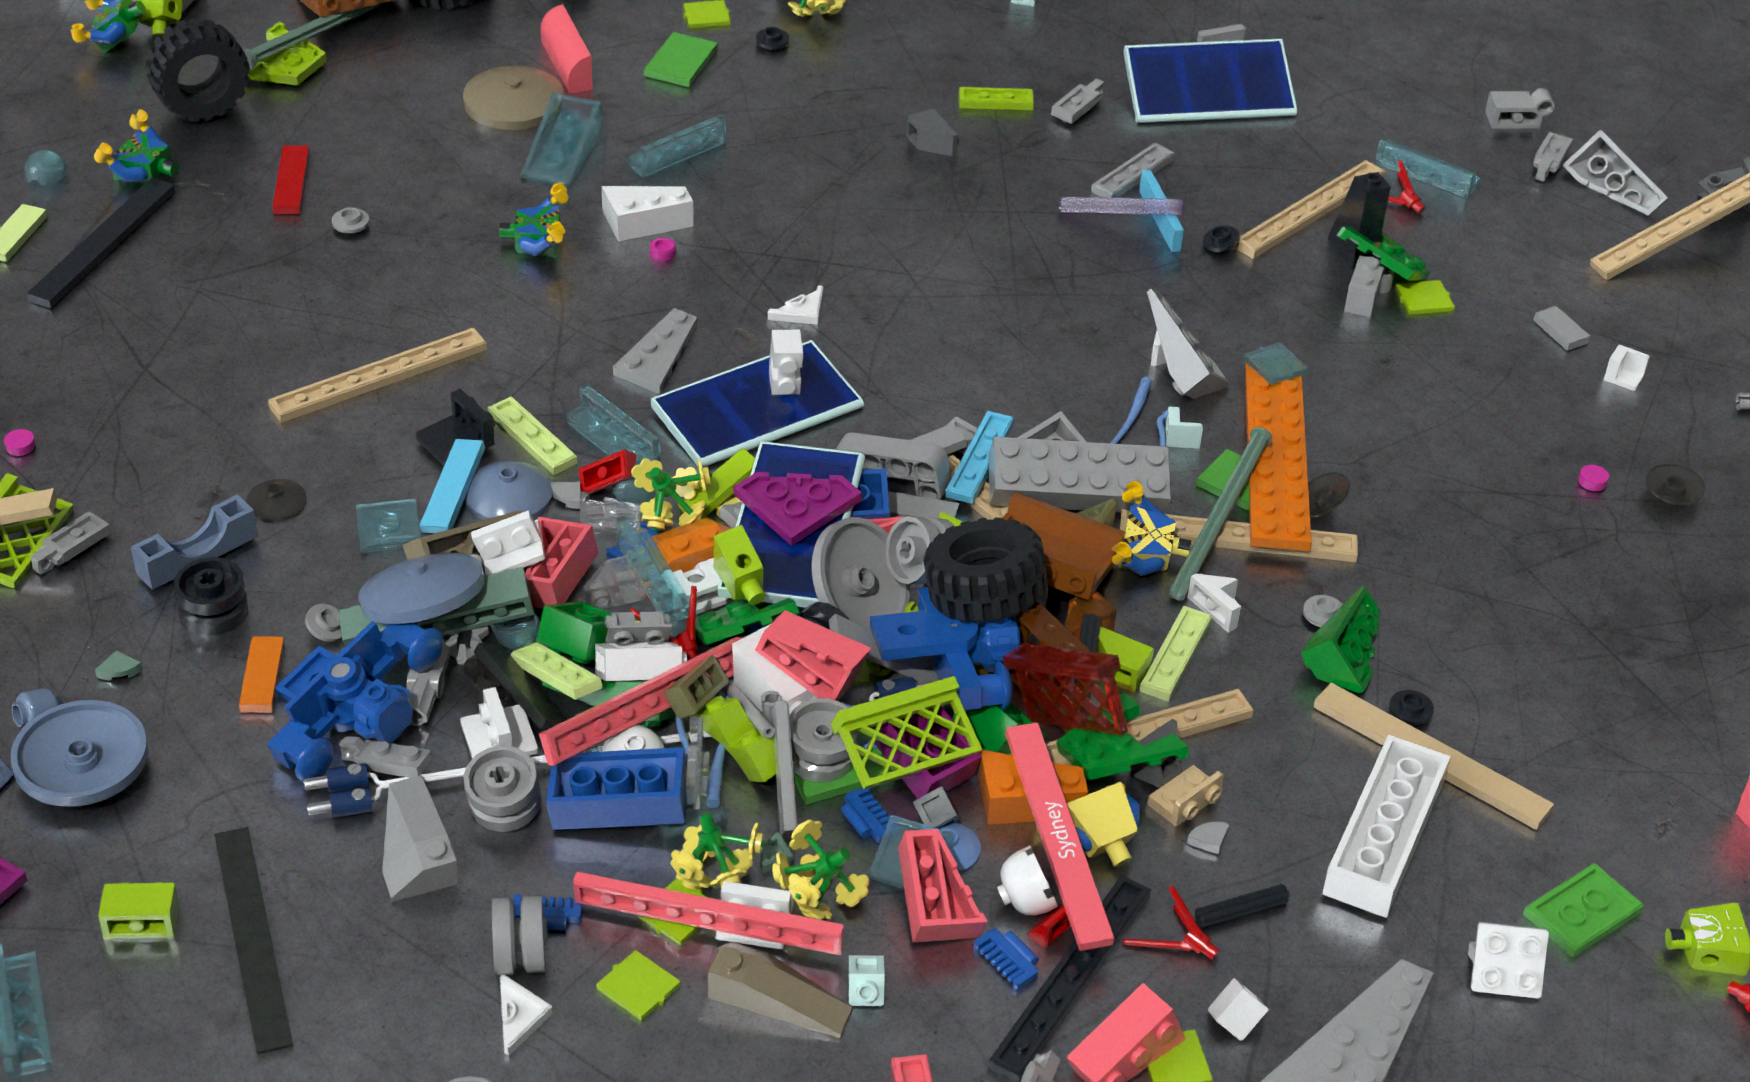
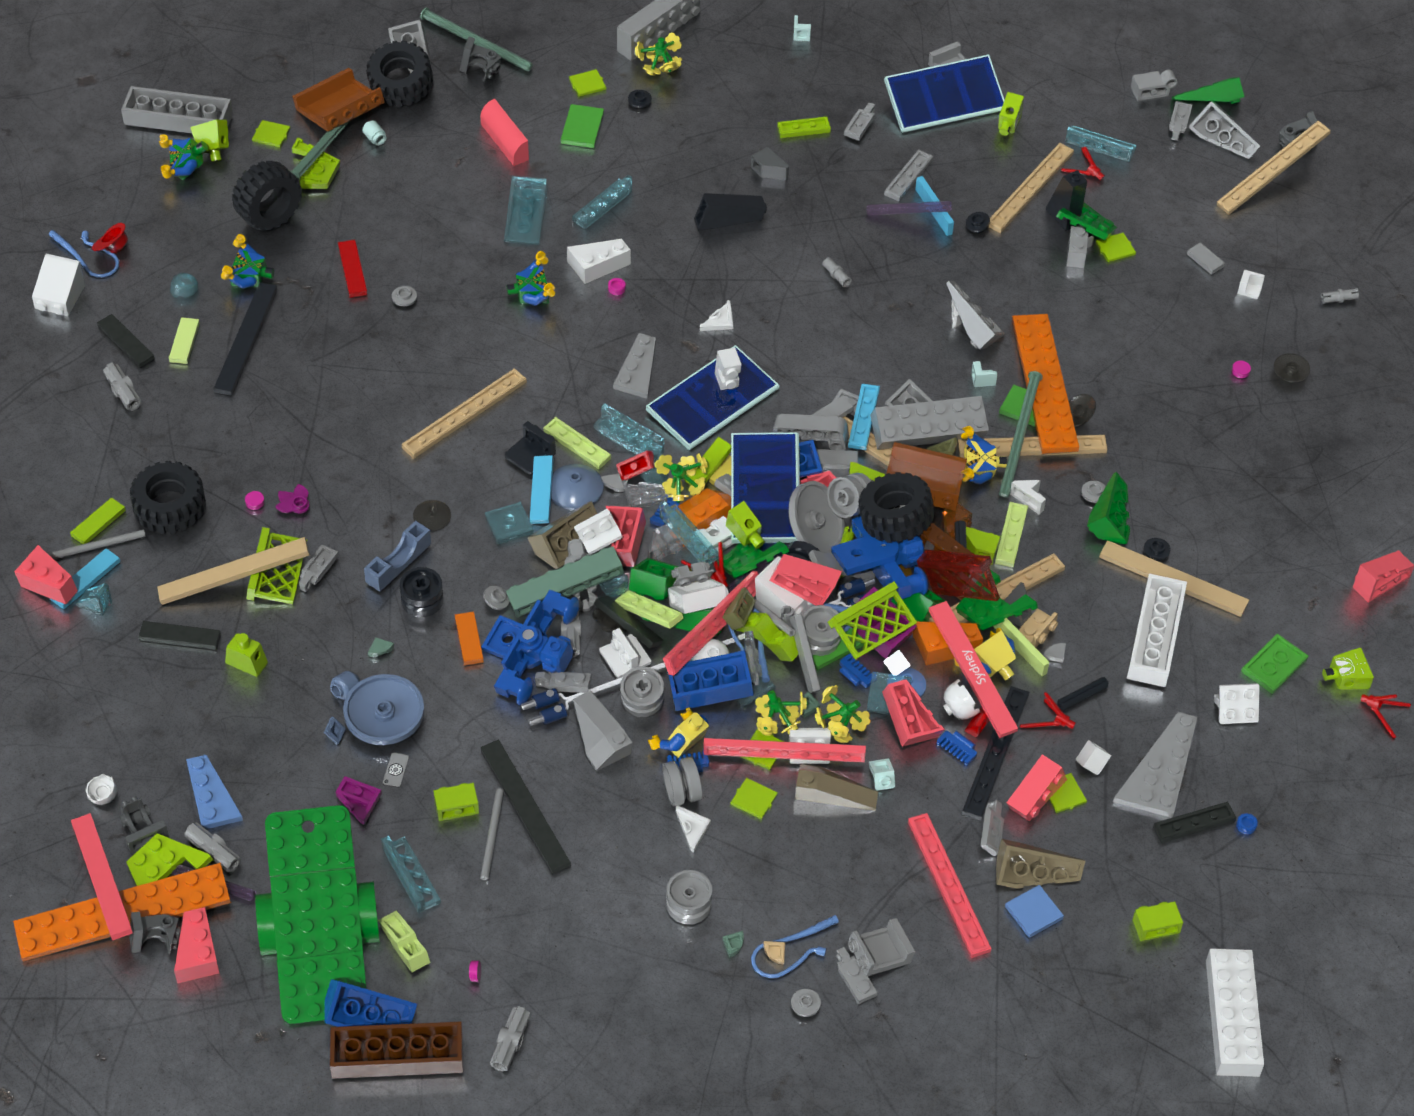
camera: 10 degrees left, 10 degrees up
sand blue dish [358,553,485,624] -> none
dark tan dish [463,65,564,130] -> none
magenta plate [733,472,862,546] -> none
medium blue piece [1110,377,1168,447] -> none
clear light blue piece [1242,342,1309,385] -> none
none -> lime piece [252,120,290,148]
none -> magenta plate [275,484,310,514]
none -> light aqua brick [363,121,387,146]
none -> light grey sticker [383,753,409,787]
none -> light grey piece [480,788,504,880]
none -> torso [648,708,709,758]
none -> black slope [694,193,767,231]
none -> light grey pin [822,257,852,287]
none -> yellowish green tile [993,618,1049,677]
none -> lime torso [998,92,1024,136]
none -> green wedge [1172,77,1244,104]

